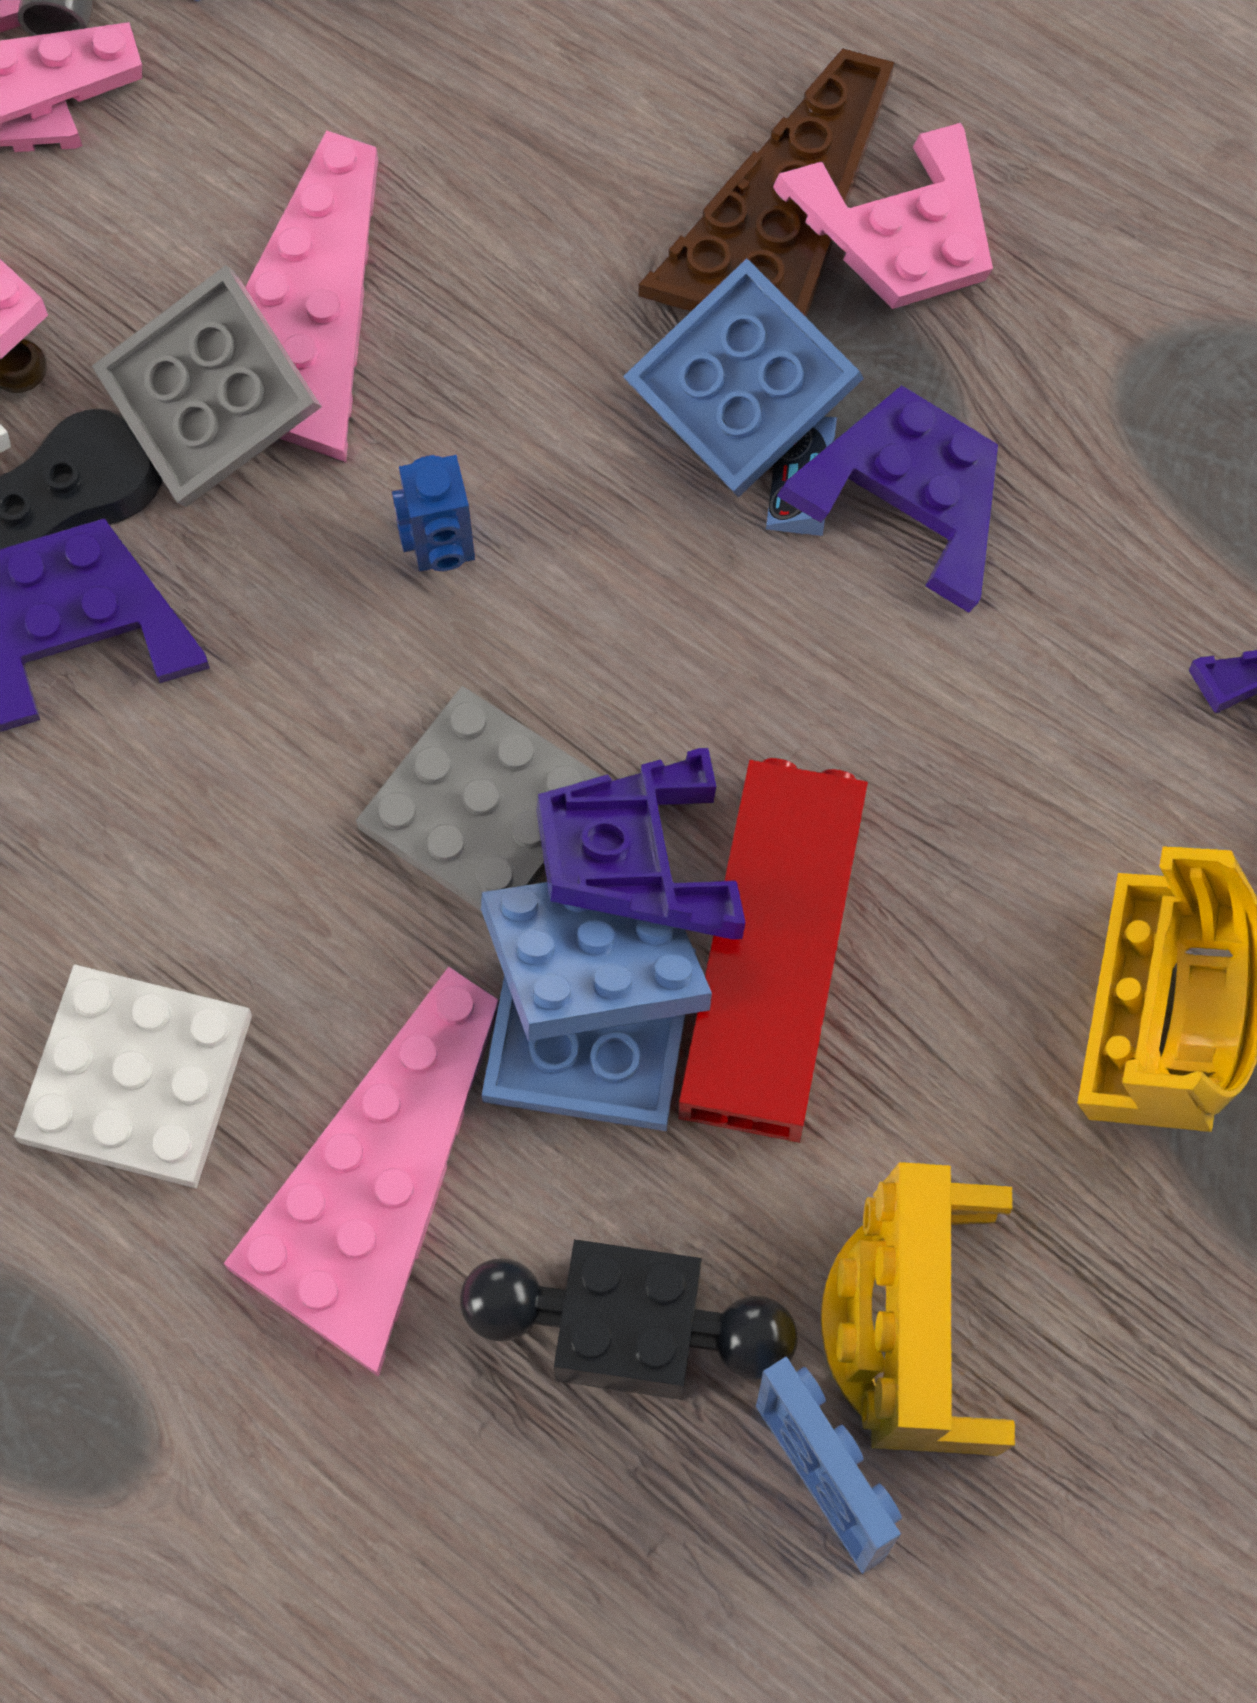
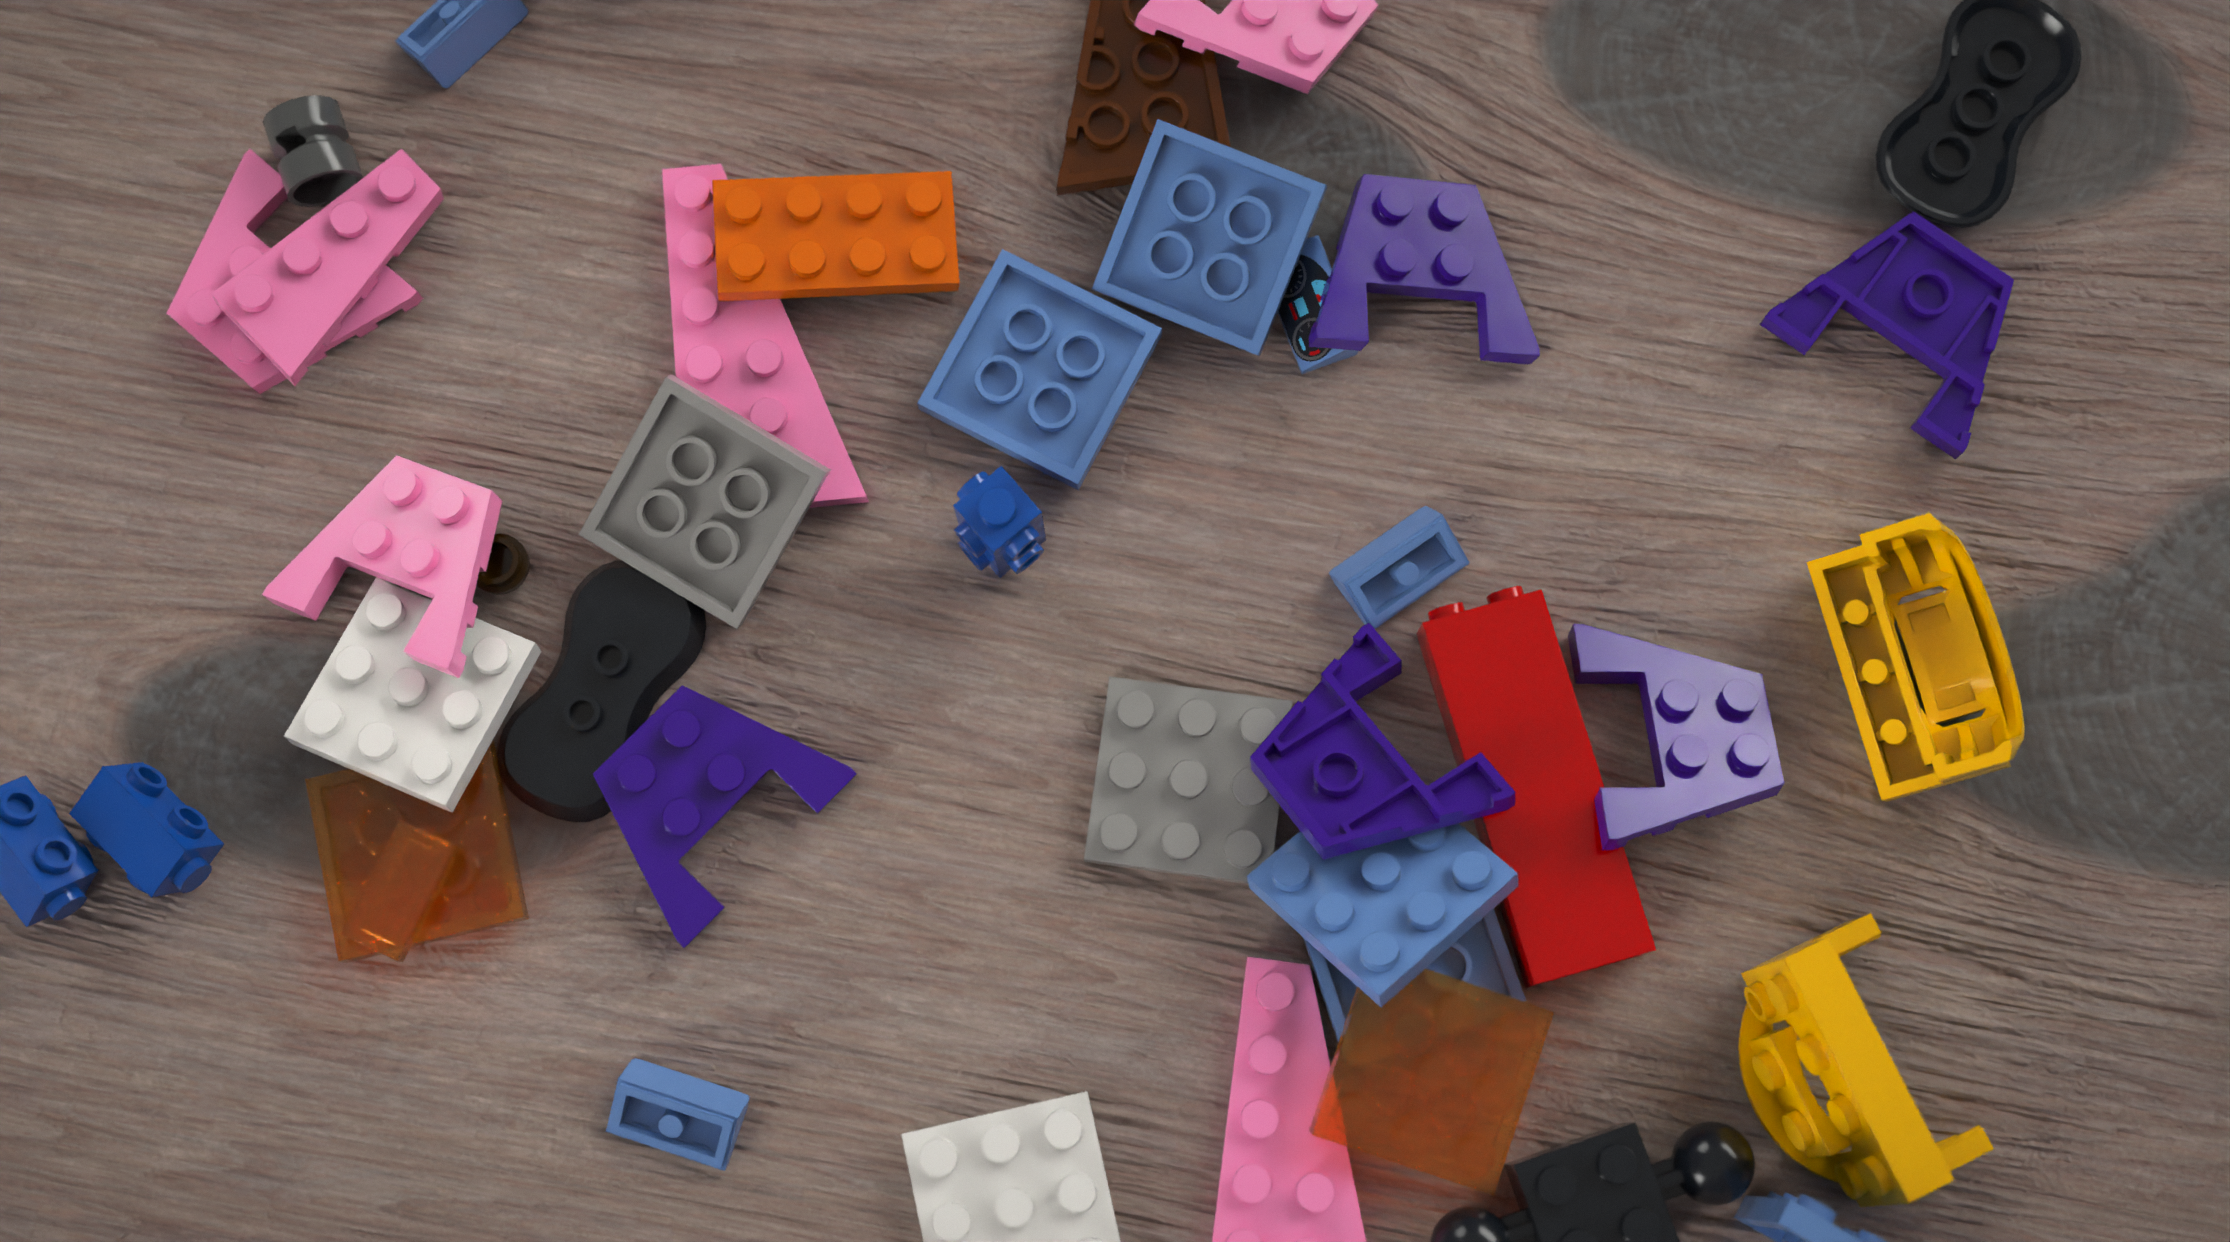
camera: 25 degrees left, 10 degrees up
none -> orange plate [712,171,959,302]
none -> medium blue plate [917,249,1162,490]
none -> clear orange plate [1309,968,1554,1195]
none -> medium blue slope [1329,506,1470,629]
none -> wing [1568,624,1785,850]

